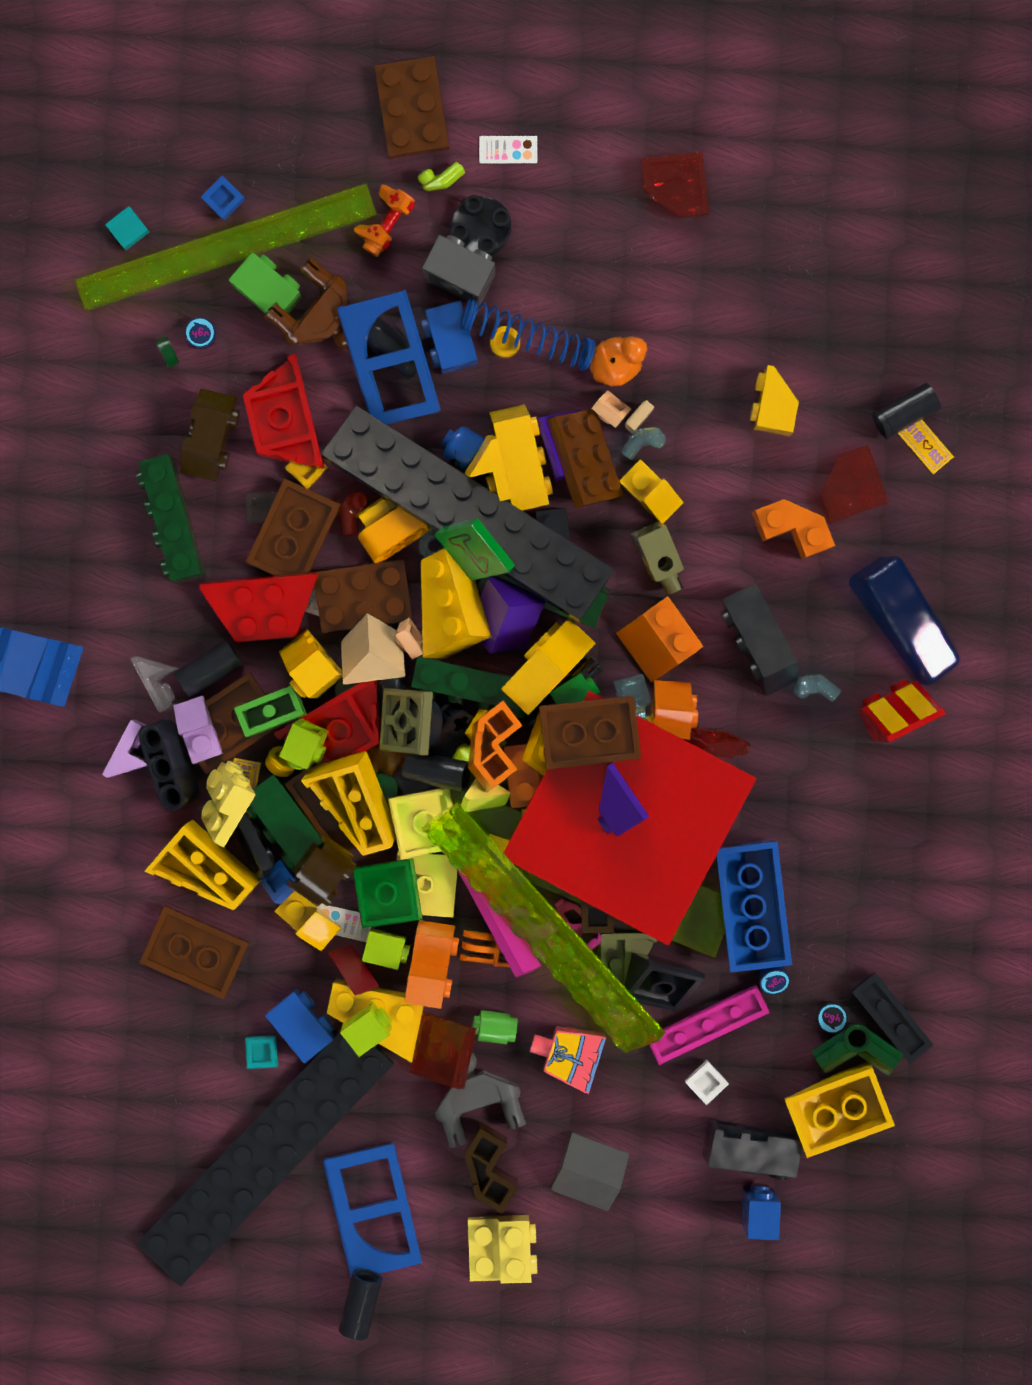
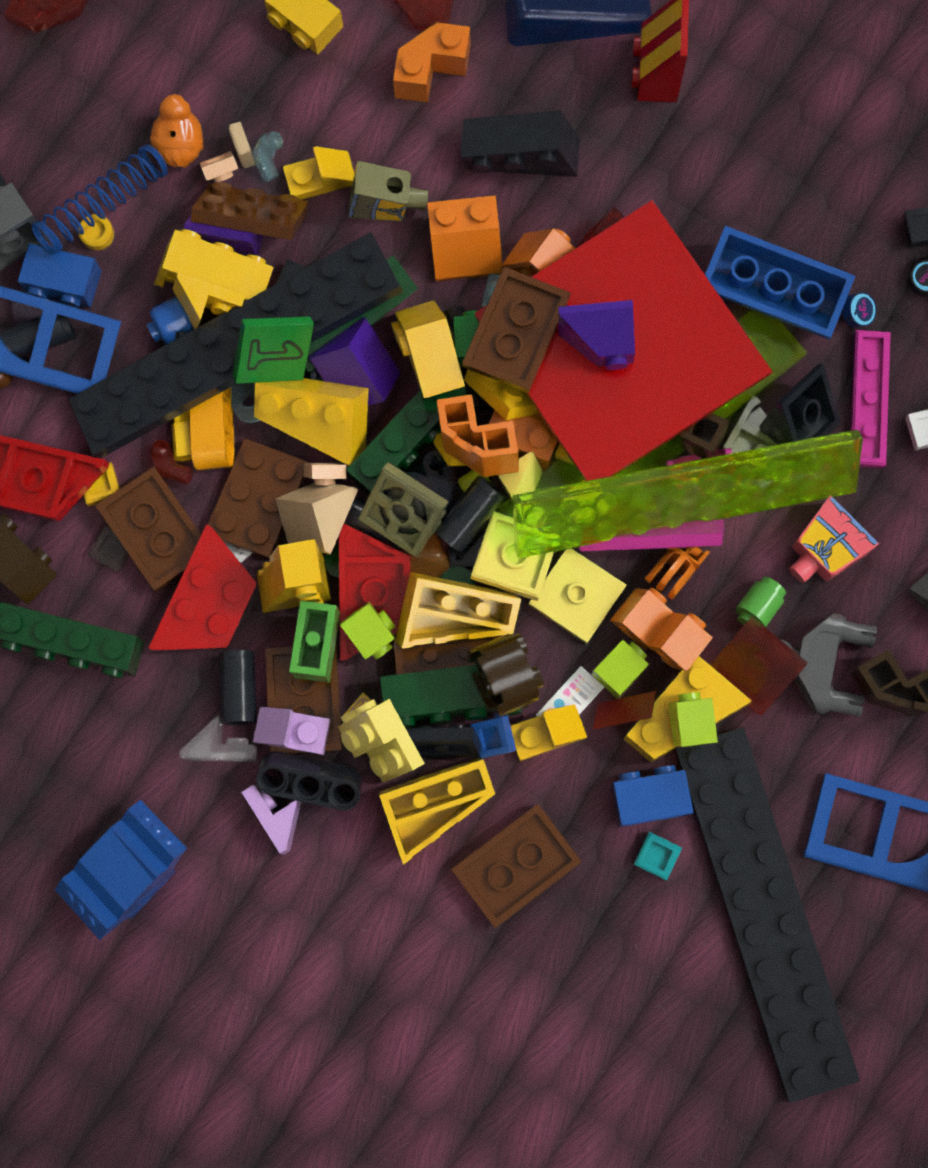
camera: 55 degrees left, 10 degrees down
yellow tile [265,746,295,777] -> none
green tile [353,858,423,929] -> none
clear light blue arm [794,674,841,702] -> none

